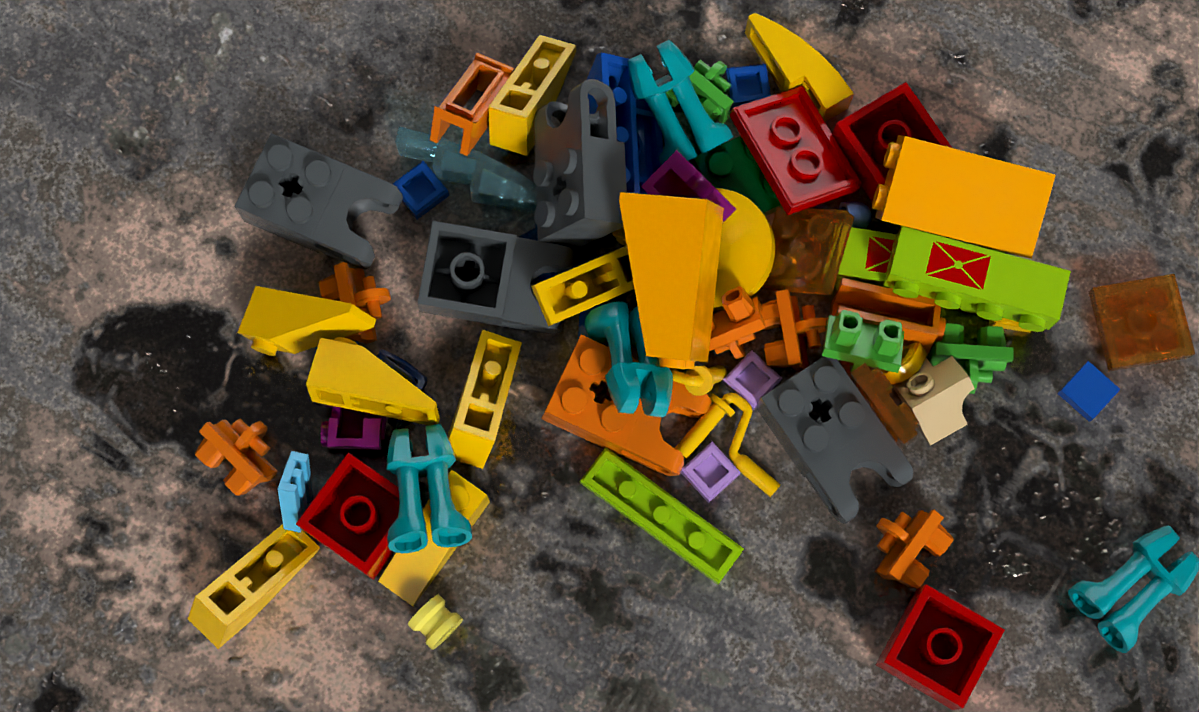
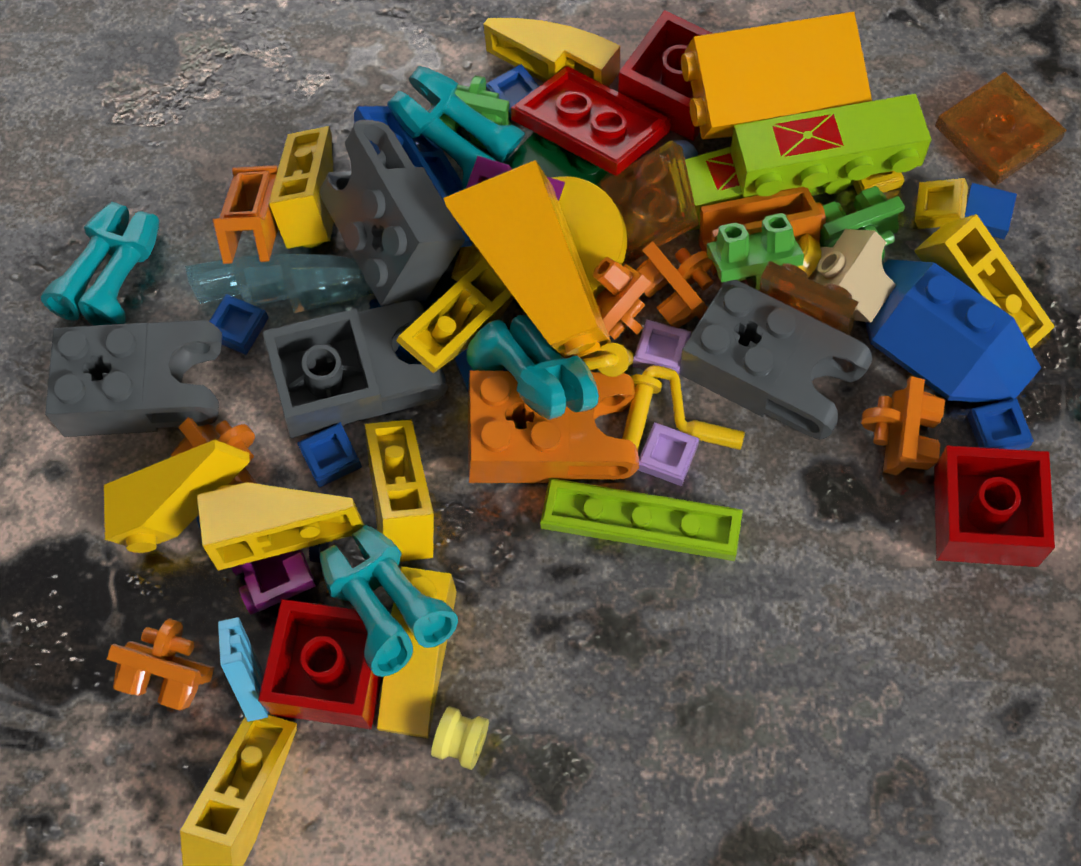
camera: 20 degrees left, 10 degrees down
none -> teal piece [40,201,160,326]
none -> blue tile [297,422,362,488]
none -> blue wedge [865,259,1041,402]
none -> yellow slope [914,214,1055,349]
none -> yellow tile [915,178,968,229]
none -> blue tile [967,398,1034,450]

